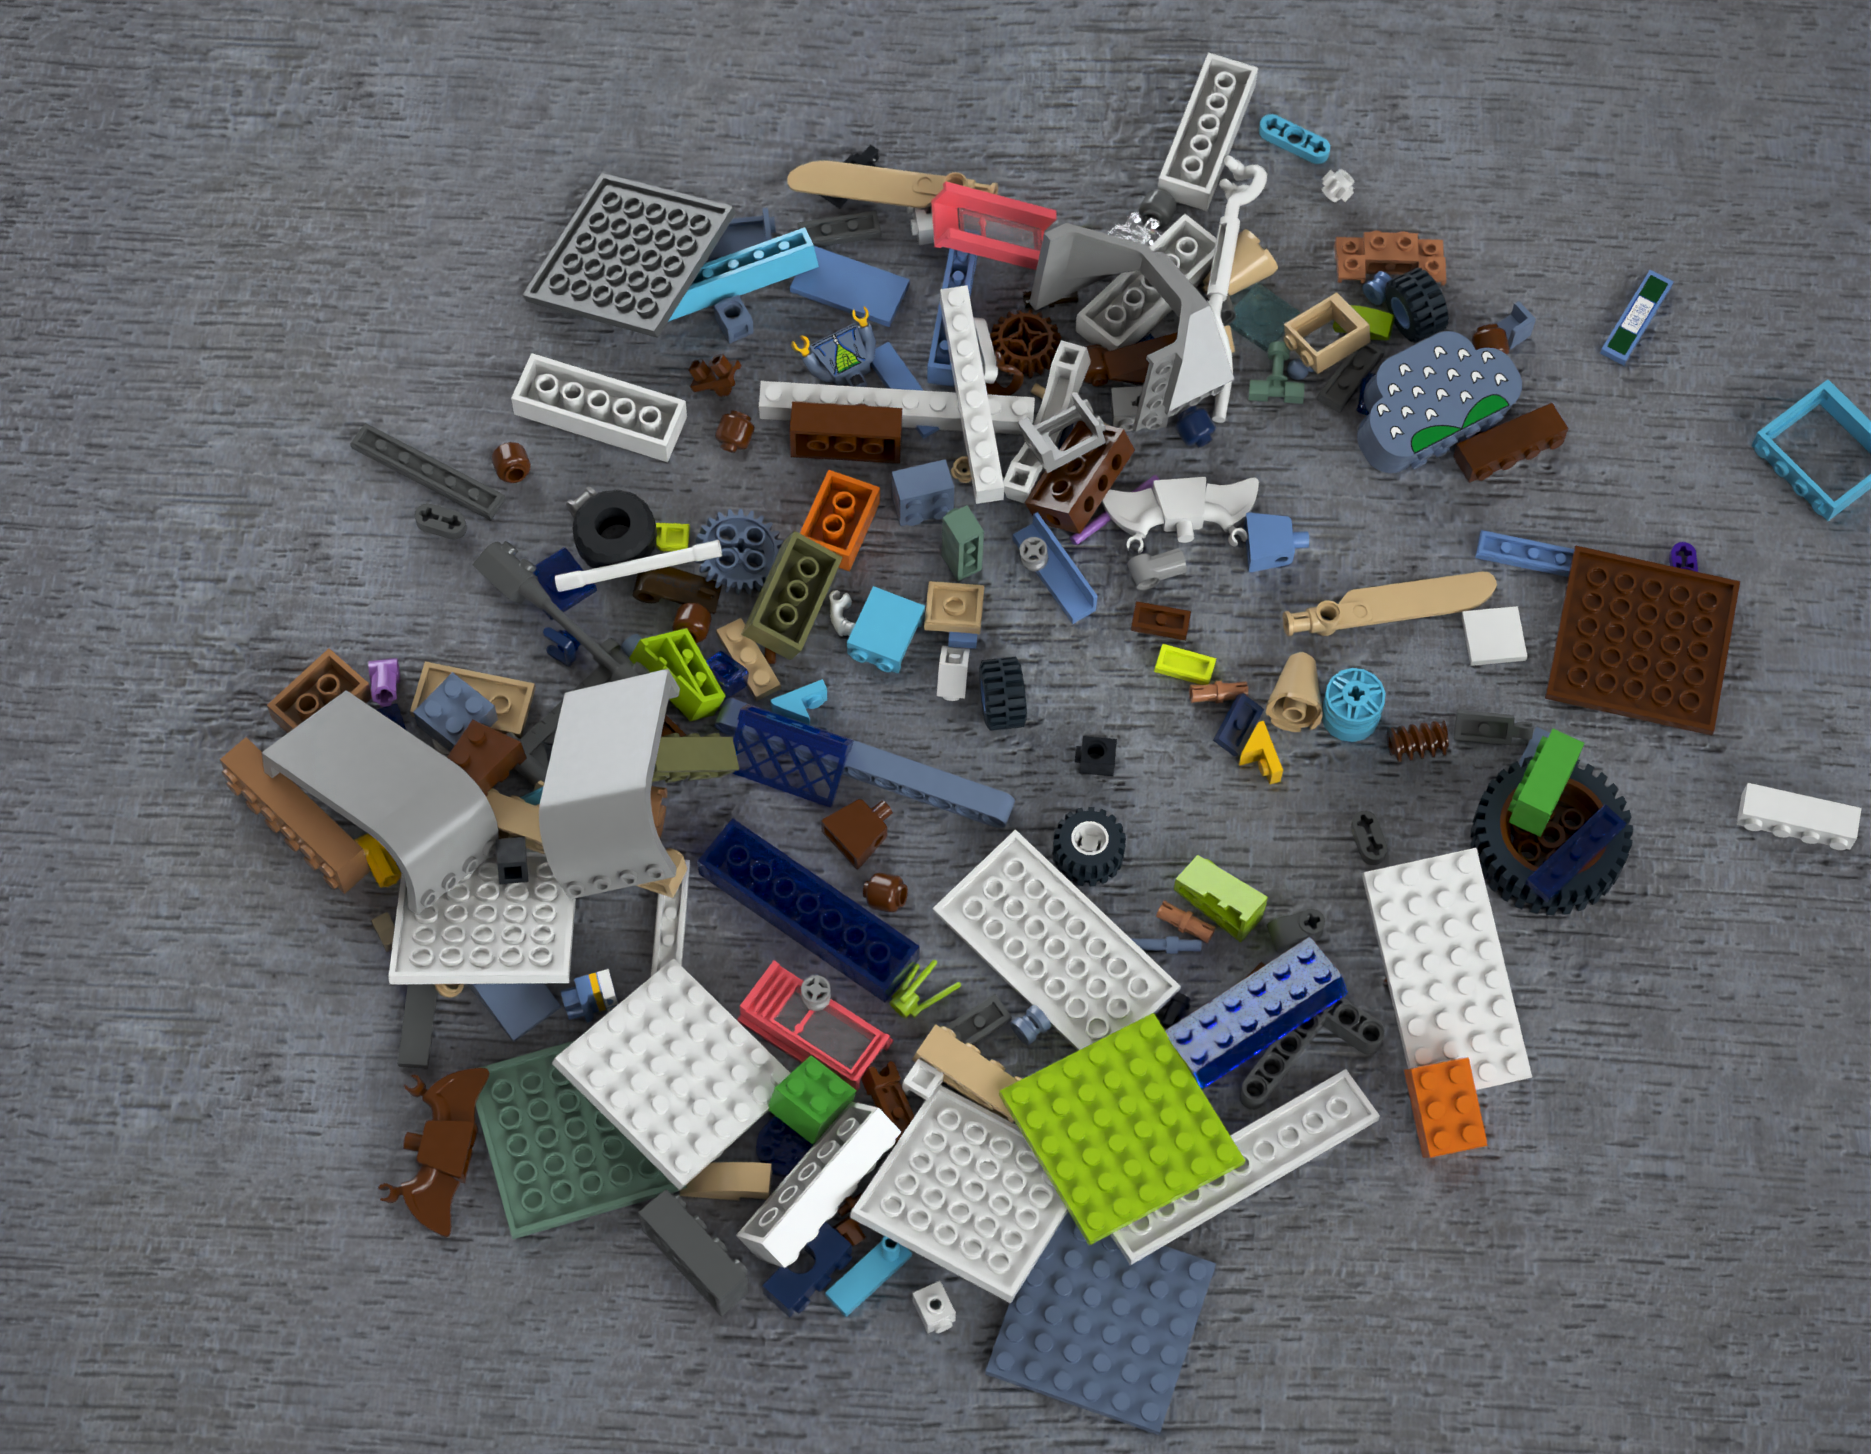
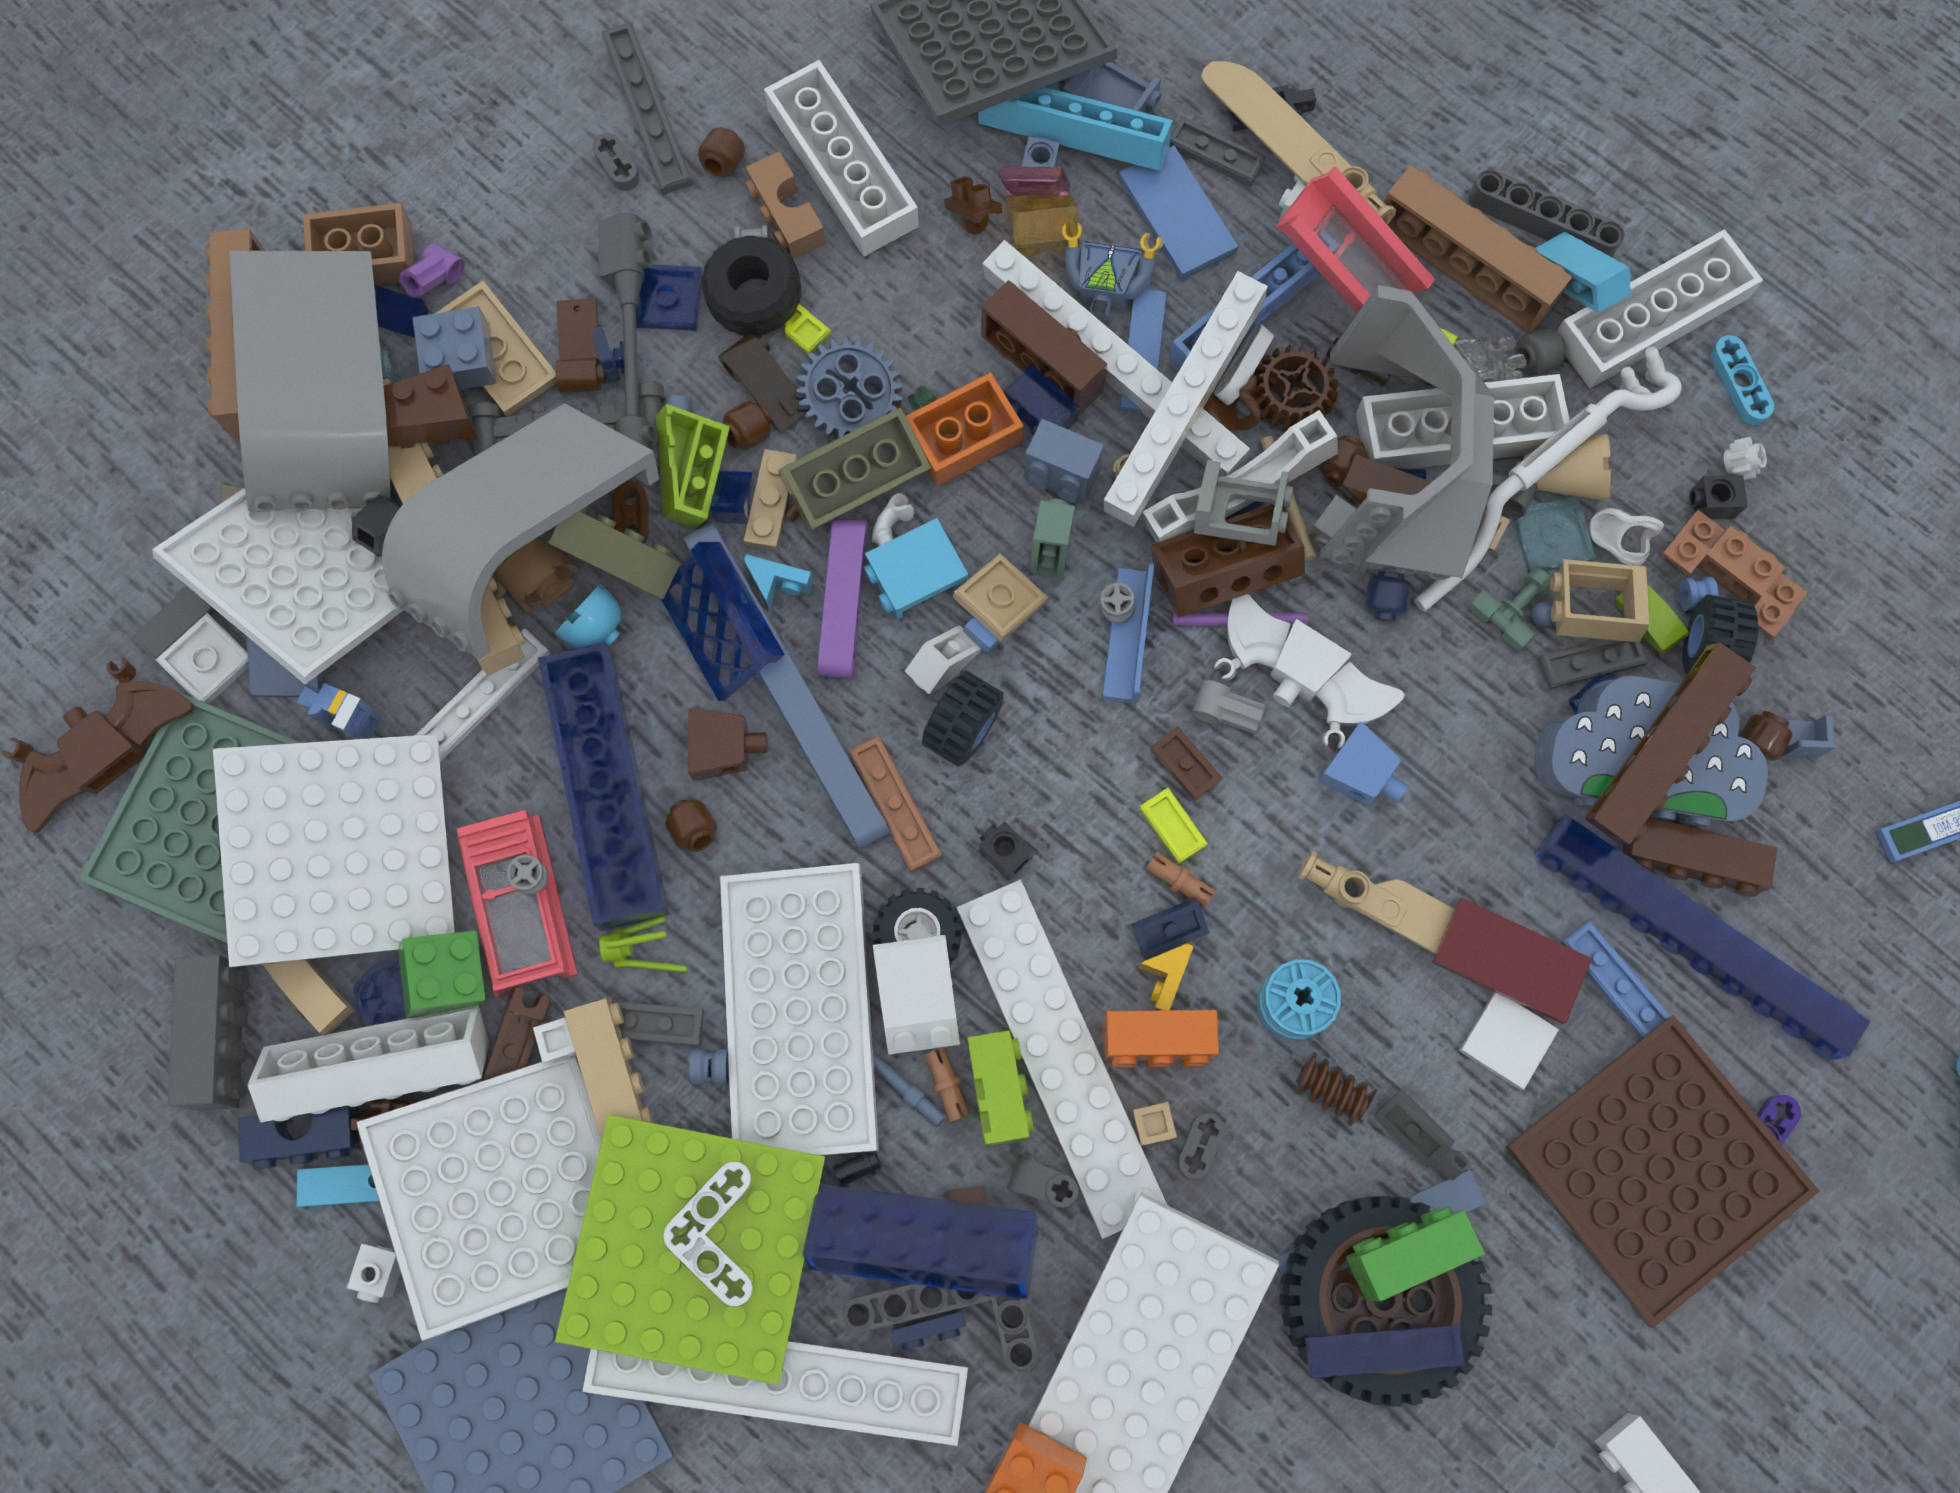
camera: 40 degrees right, 10 degrees up
white piece [555,540,722,592] -> none
reddish brown head [715,410,755,453] -> none
tan cone [1266,652,1323,732] -> none
none -> white tile [155,613,249,704]
none -> medium azure cylinder [554,584,621,651]
none -> reddish brown door [556,298,607,393]
none -> white beam [663,1161,753,1306]
none -> medium nougat arch [744,151,826,259]
none -> medium lavender beam [818,518,867,679]
none -> nougat tile [848,735,942,873]
none -> white slope [873,935,960,1055]
none -> dark blue plate [890,1310,966,1351]
none -> clear green bush [908,385,937,411]
none -> white plate [956,879,1167,1239]
none -> clear pink tile [999,166,1071,196]
none -> clear blue brick [1004,364,1080,436]
none -> clear yellow slope [1005,189,1079,255]
none -> orange brick [1102,1010,1219,1069]
none -> tan plate [1132,1102,1177,1146]
none -> medium nougat brick [1384,165,1572,333]
none -> dark red tile [1432,898,1592,1024]
none -> dark grey beam [1468,169,1625,257]
none -> clear blue brick [1534,814,1871,1060]
none -> medium azure brick [1535,232,1631,313]
none -> reddish brown brick [1584,642,1756,844]
none -> white piece [1589,508,1664,566]
none -> black brick [1689,475,1748,519]

